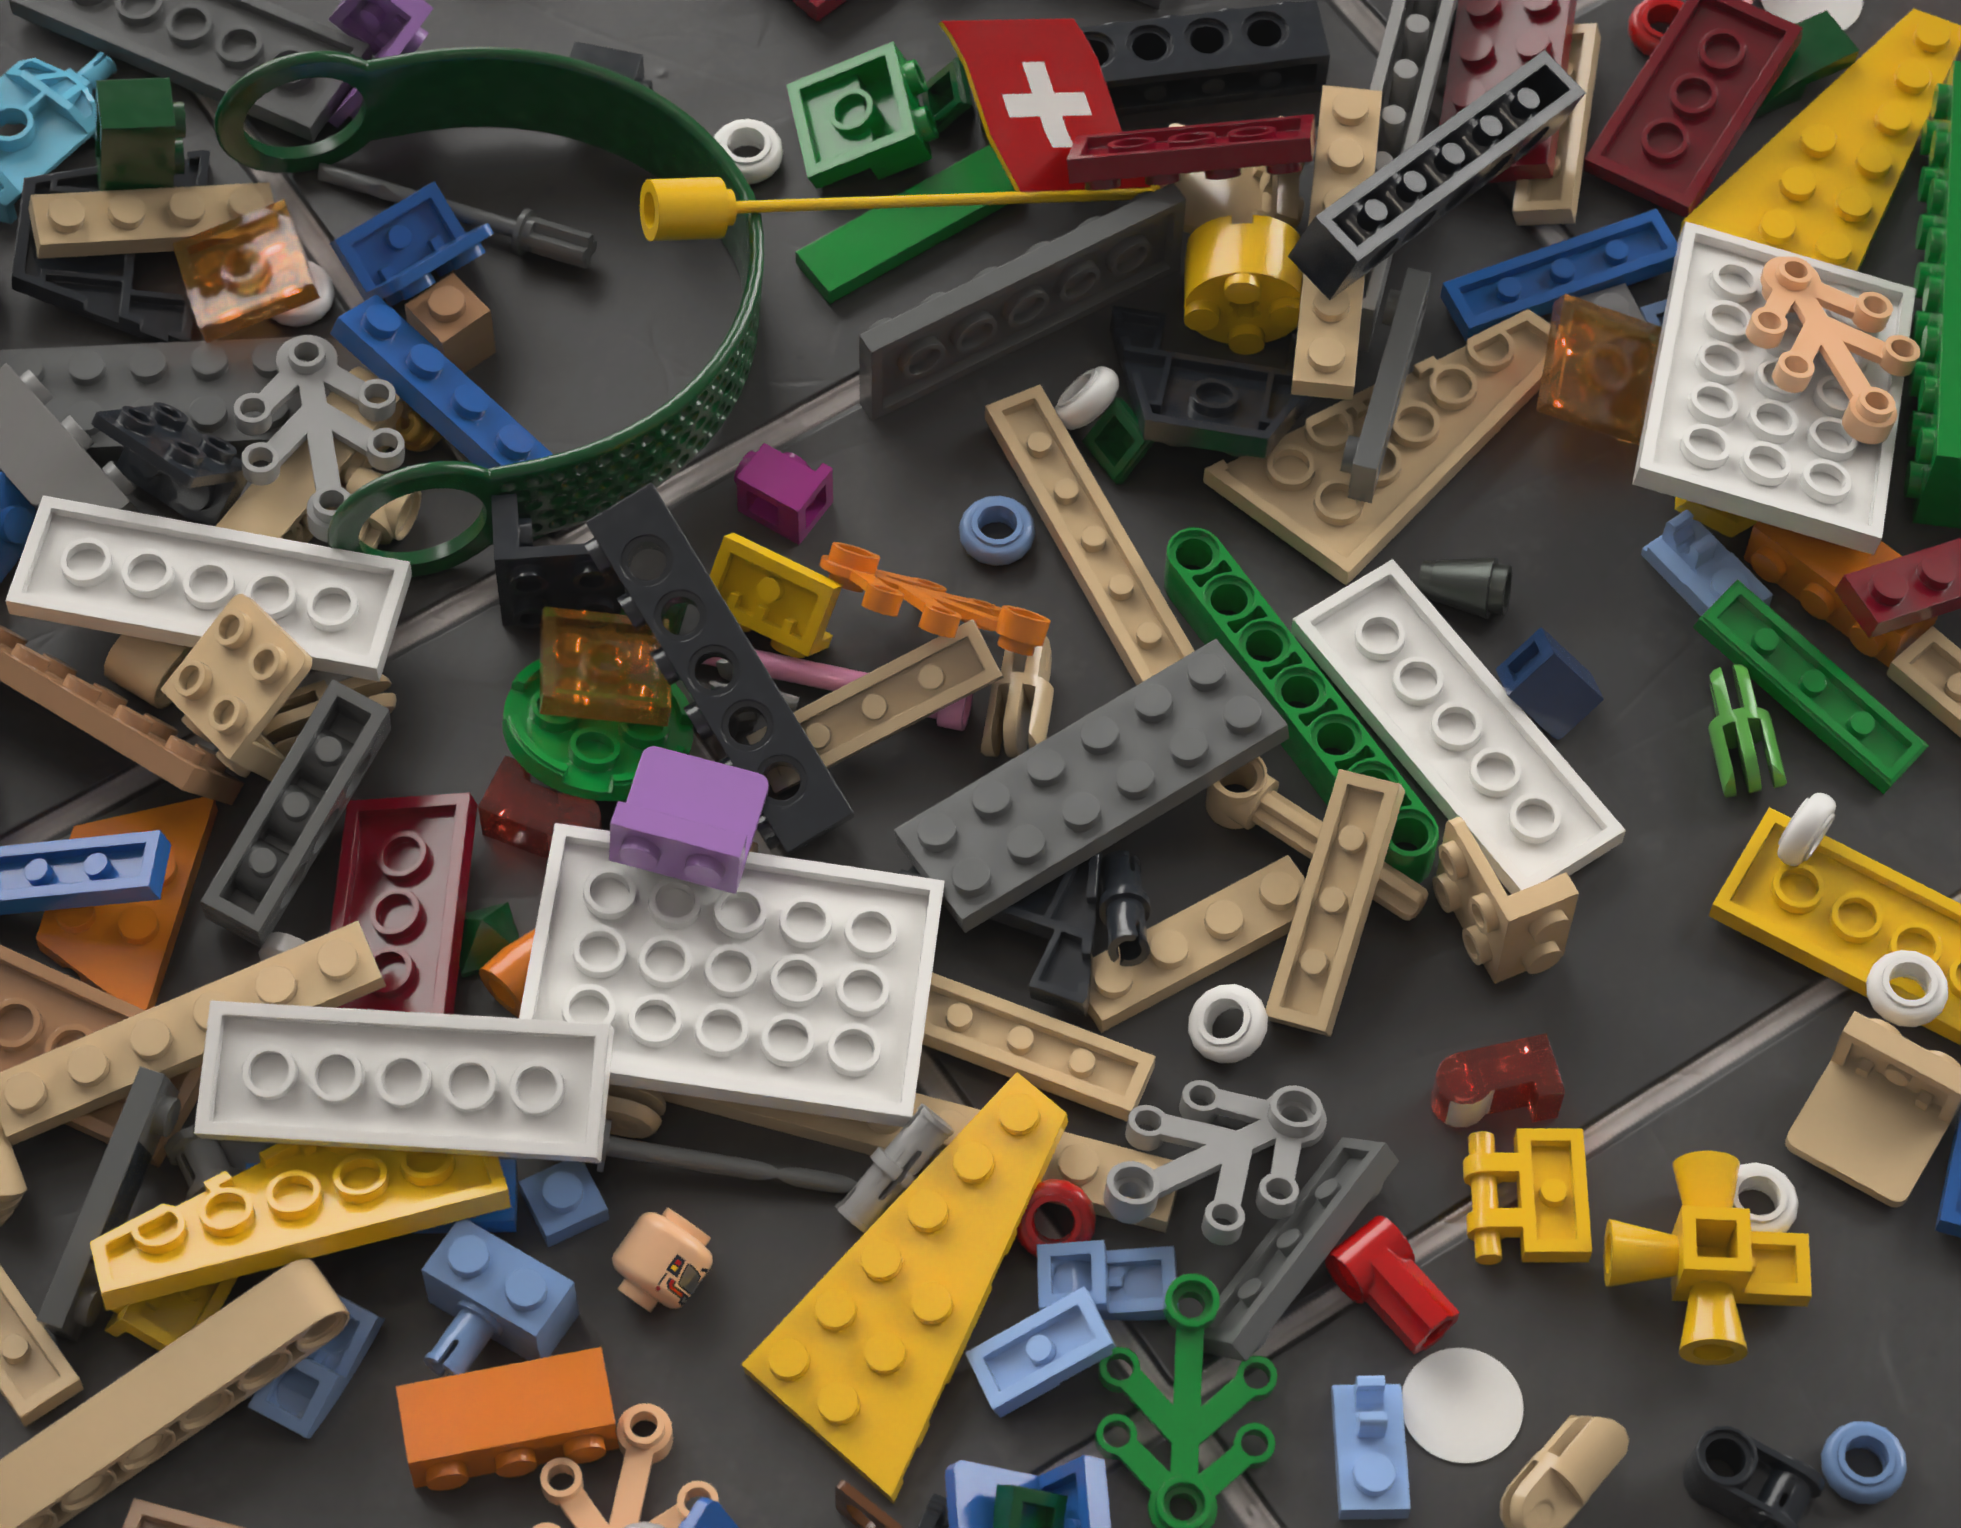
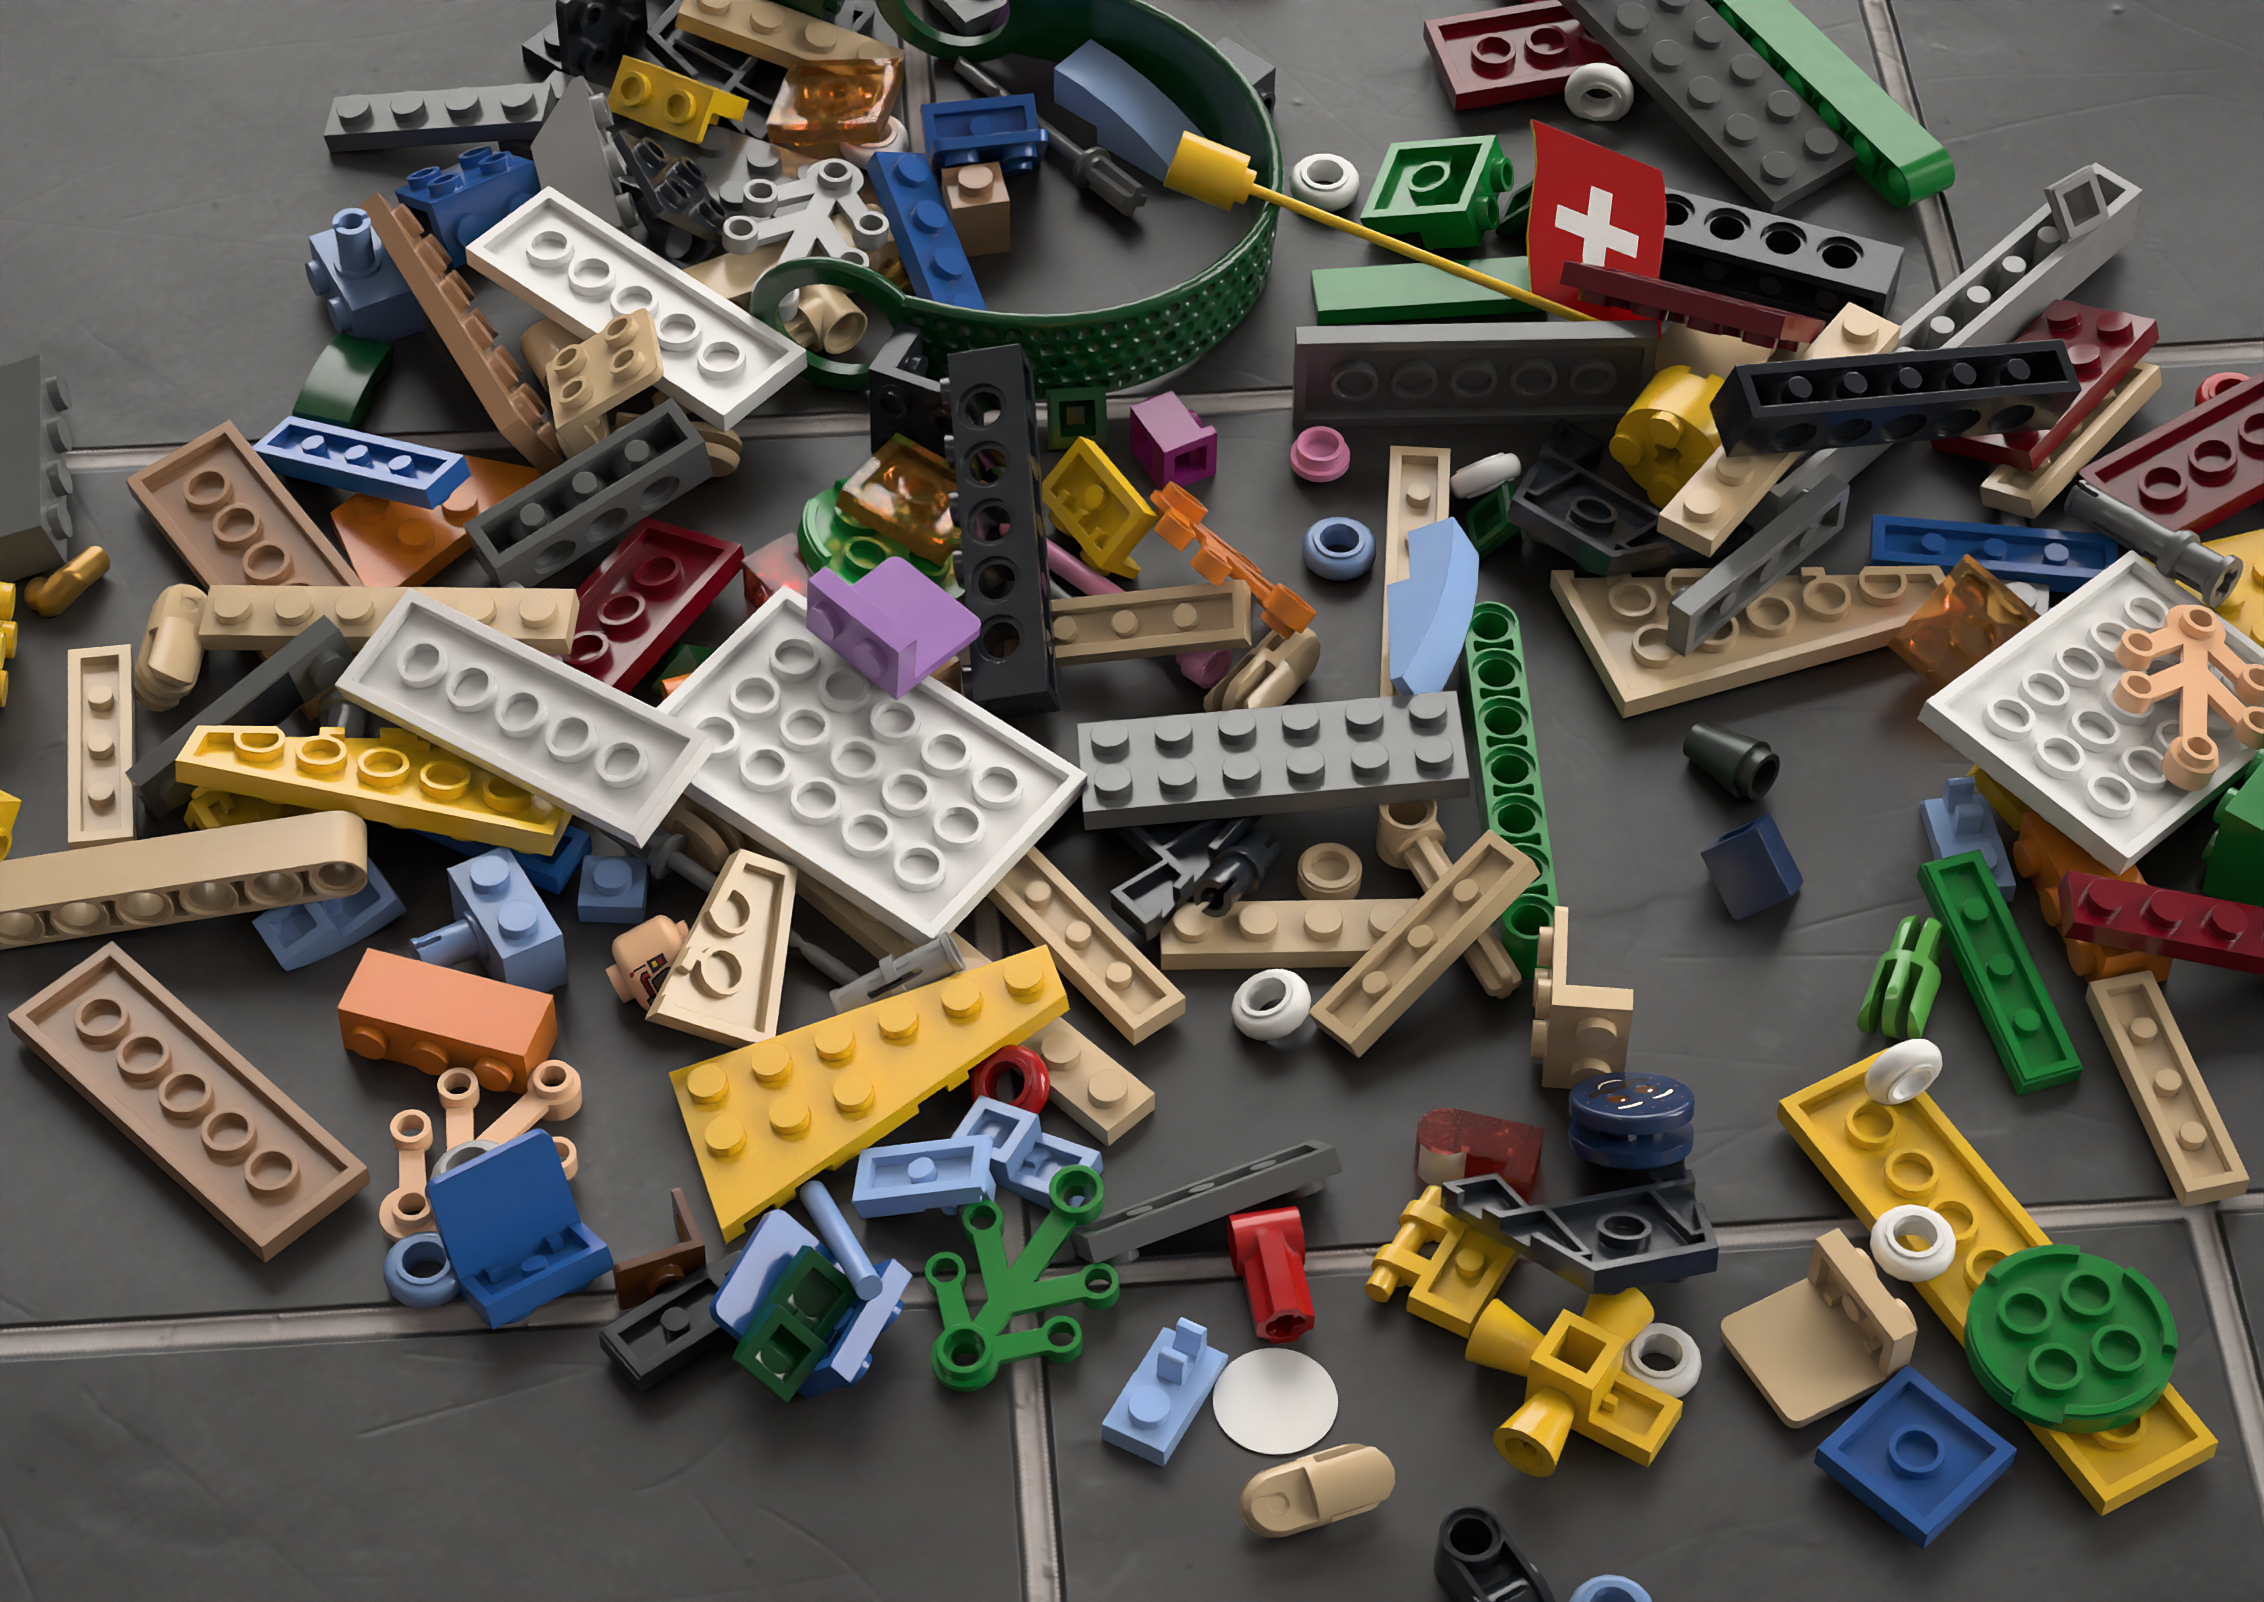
camera: 30 degrees right, 10 degrees down
light grey plant [1103,1080,1327,1245] -> none
white plate [1291,559,1626,894] -> none
none -> yellow bracket [607,55,749,144]
none -> tan wing [644,849,798,1049]
none -> medium blue bar [800,1181,883,1300]
none -> dark green slope [1046,386,1109,450]
none -> light blue slope [1054,39,1206,182]
none -> bright pink plate [1290,426,1350,482]
none -> tan tile [1297,843,1362,900]
none -> light blue slope [1387,517,1479,695]
none -> black wing [1440,1158,1719,1295]
none -> dark blue head [1568,1072,1695,1170]
none -> dark grey pin [2064,479,2243,608]

